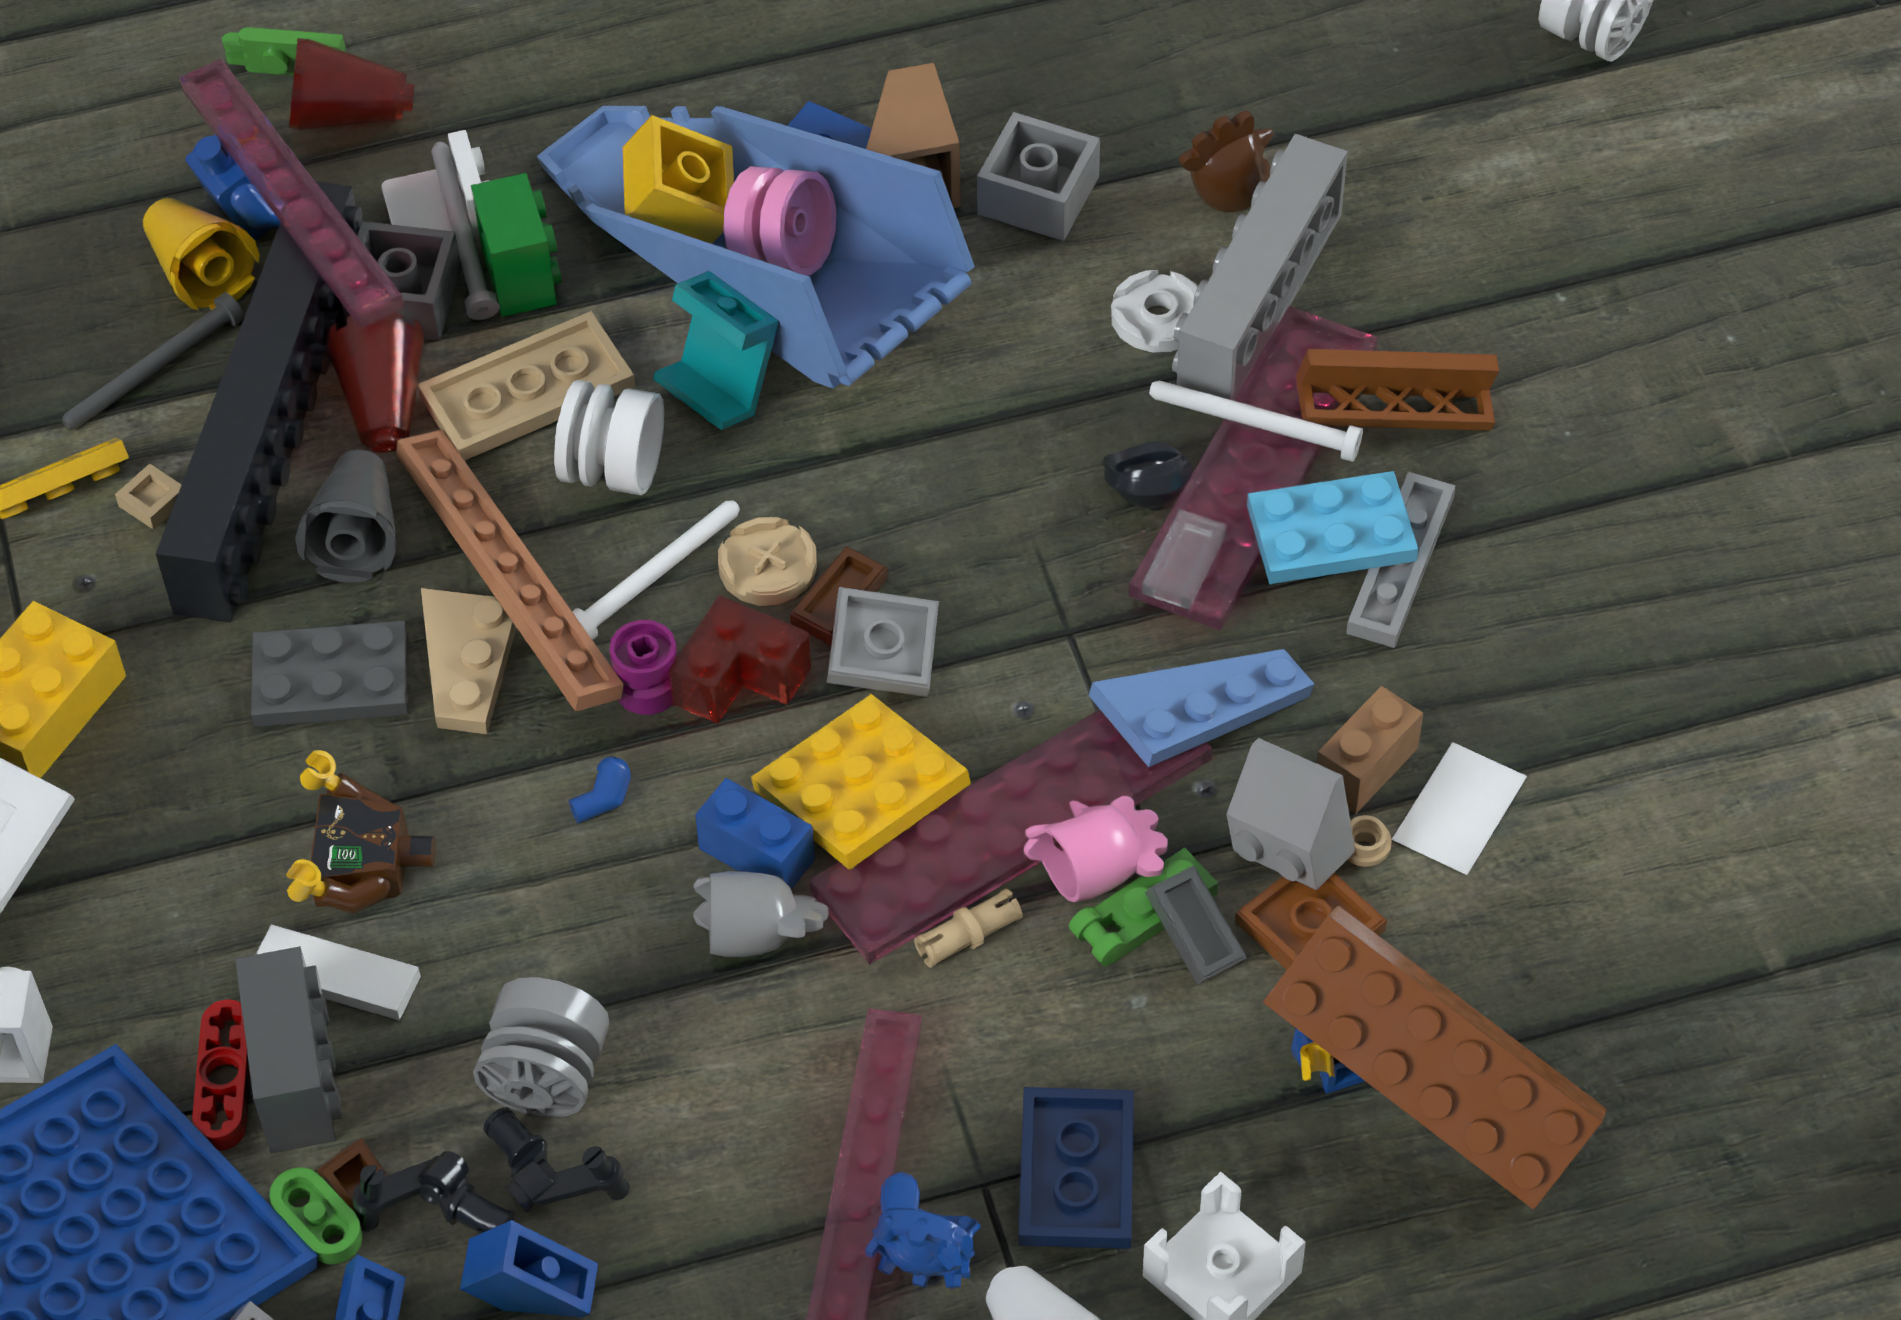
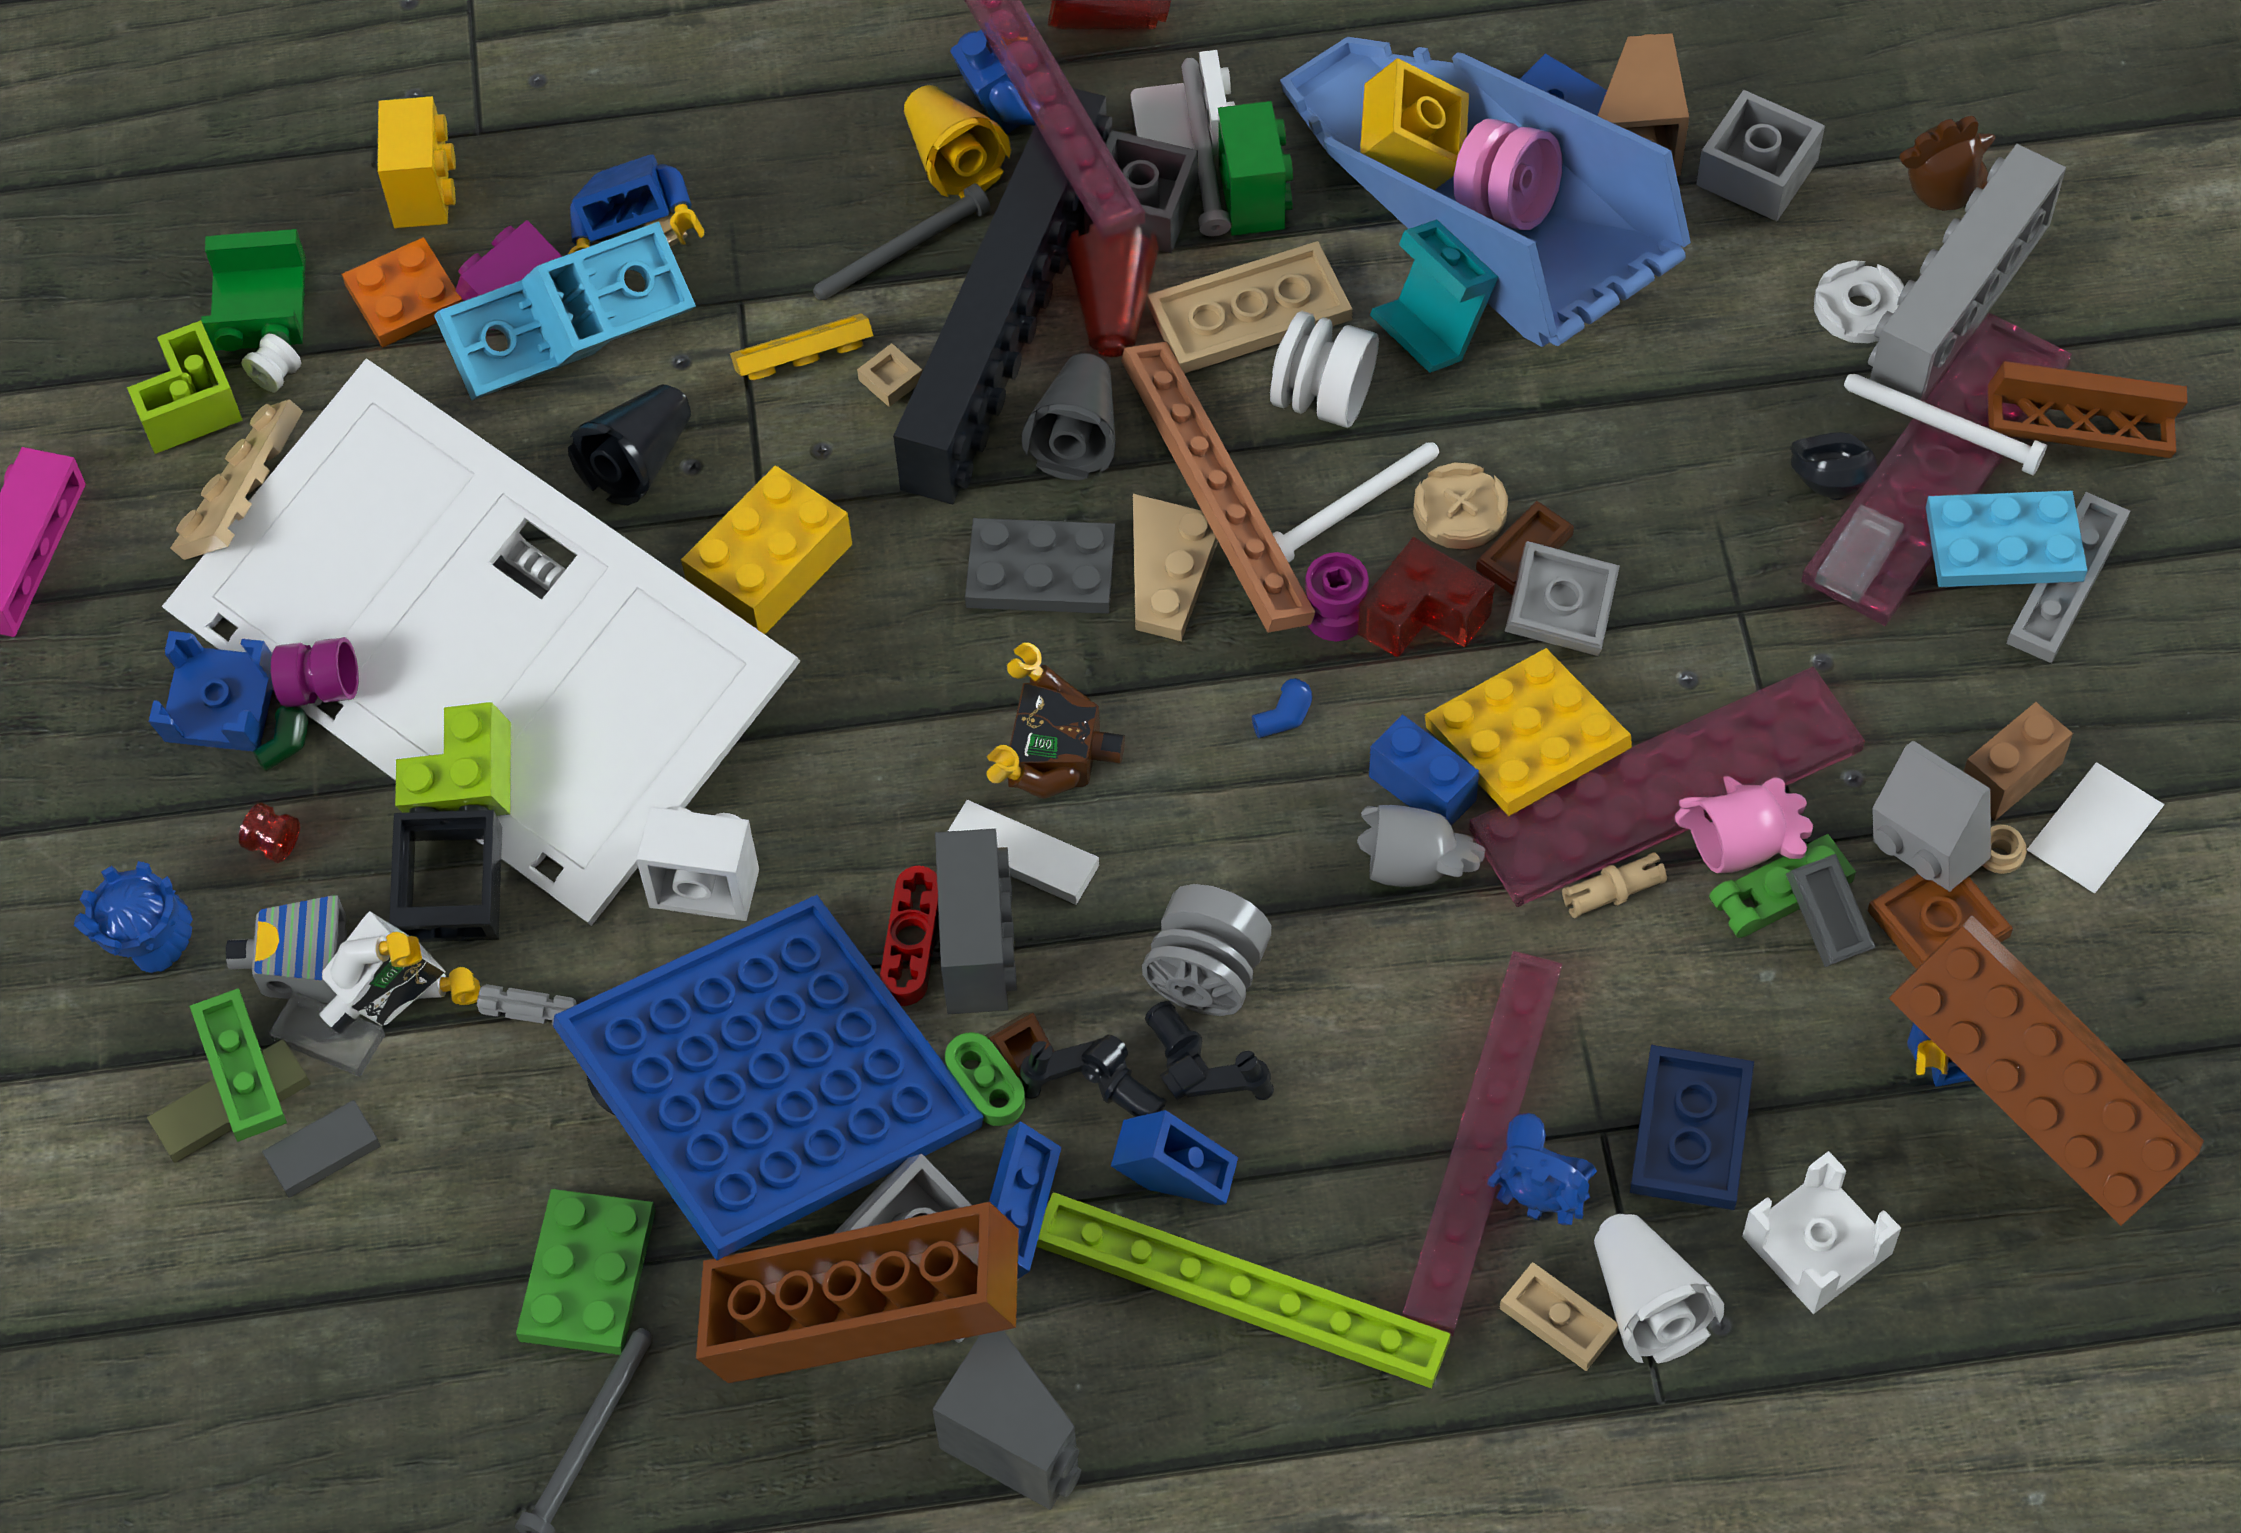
camera: 10 degrees right, 5 degrees up
medium blue wing [1088,649,1314,767] -> none

